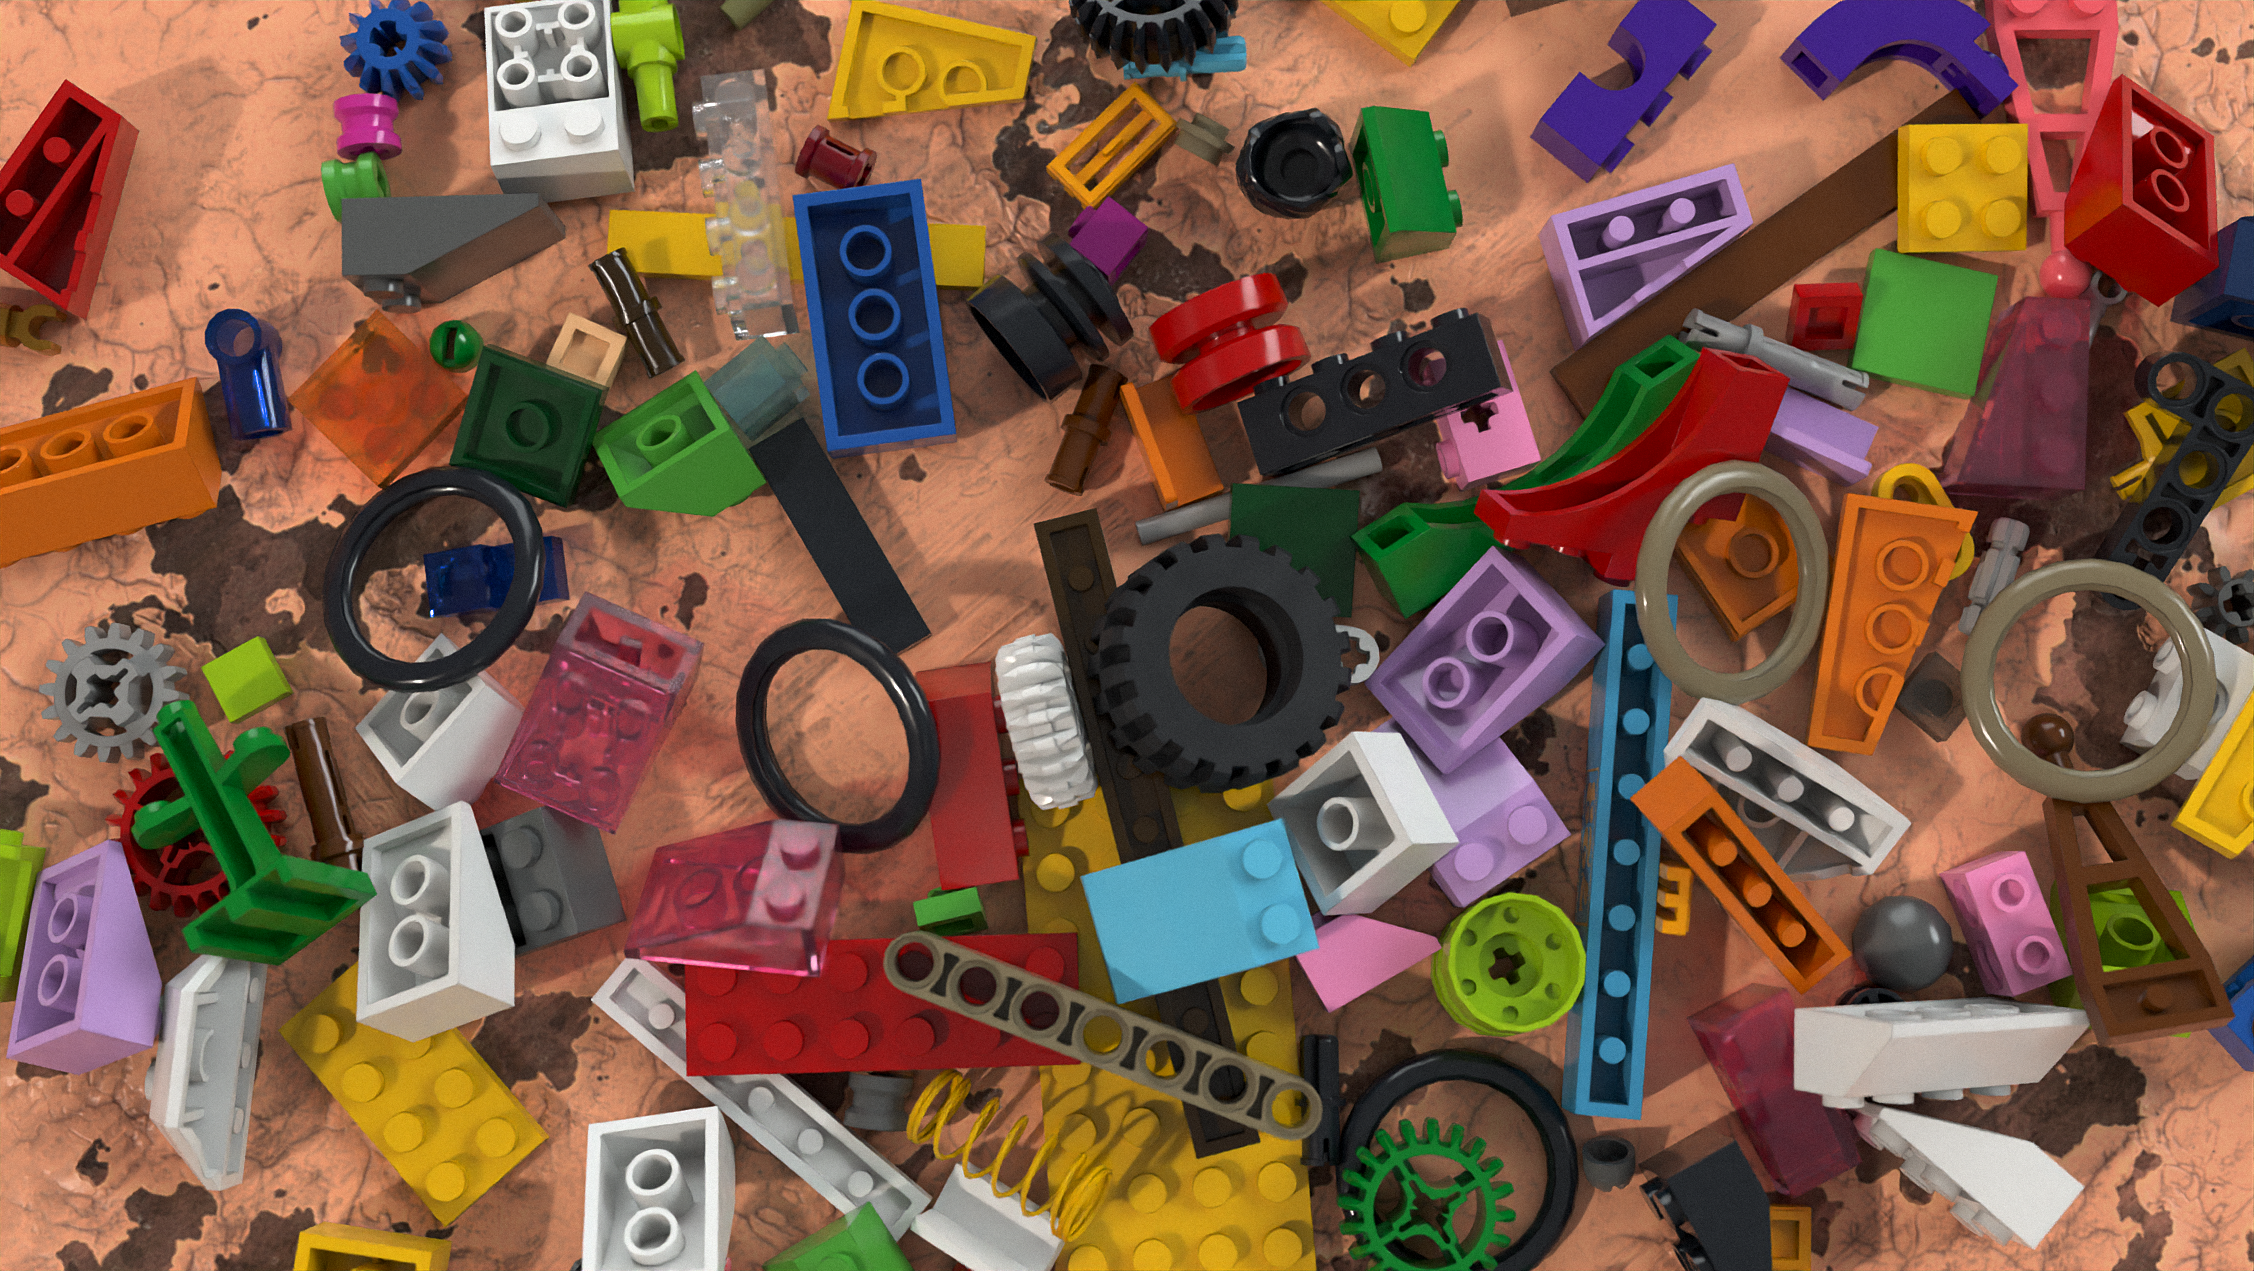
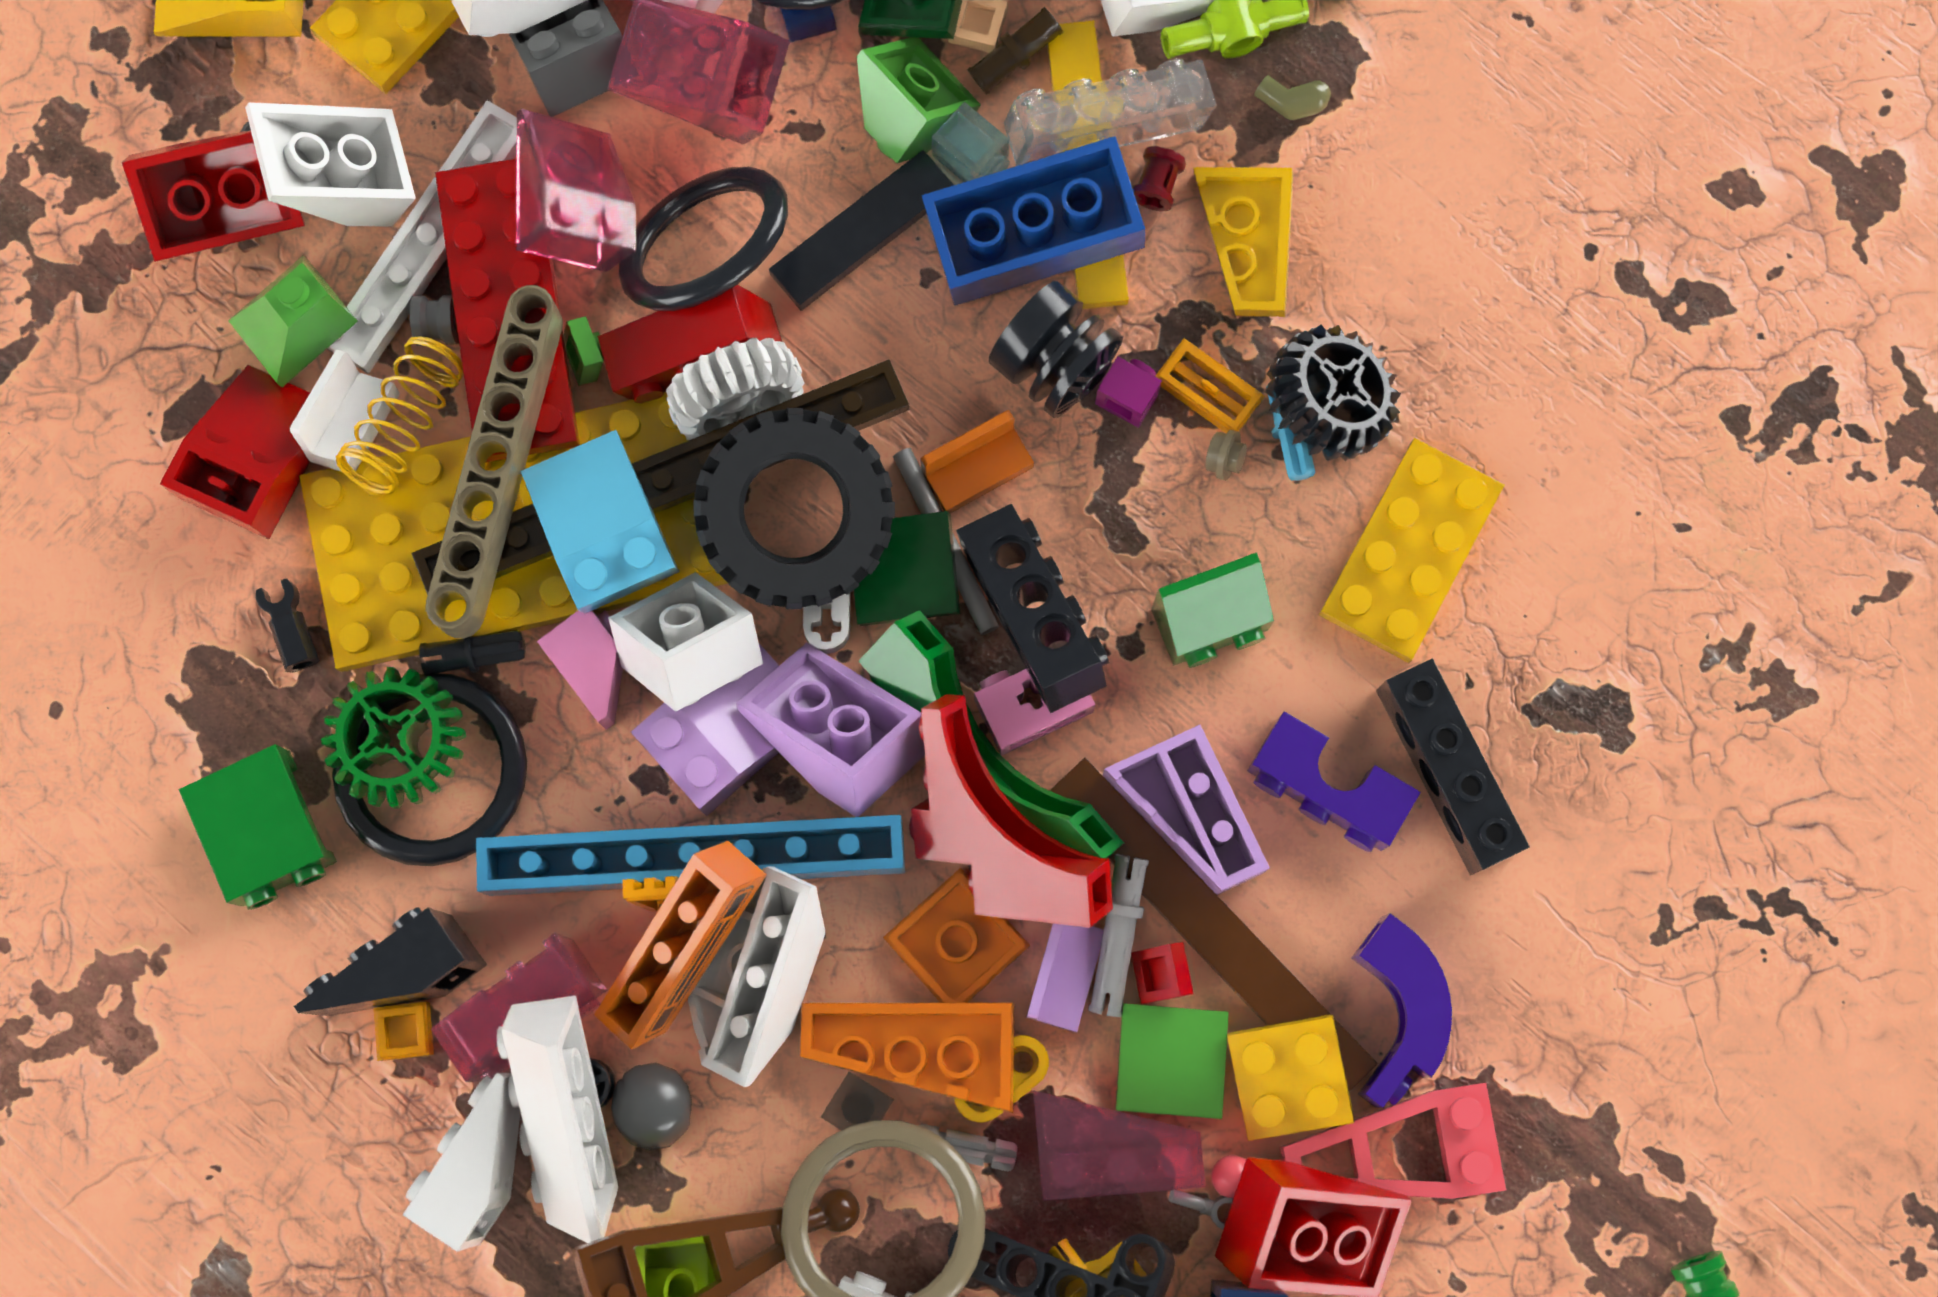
camera: 90 degrees right, 5 degrees down
reddish brown pin [1044,364,1128,496] -> none
red wheel [1148,273,1311,415] -> none
black hair [1235,107,1353,220] -> none
lime wheel [1430,892,1586,1037] -> none
dark grey hinge [1582,1135,1635,1192] -> none
dark tan wedge [1634,460,1831,706] -> none
bright pink brick [1939,851,2073,997] -> none

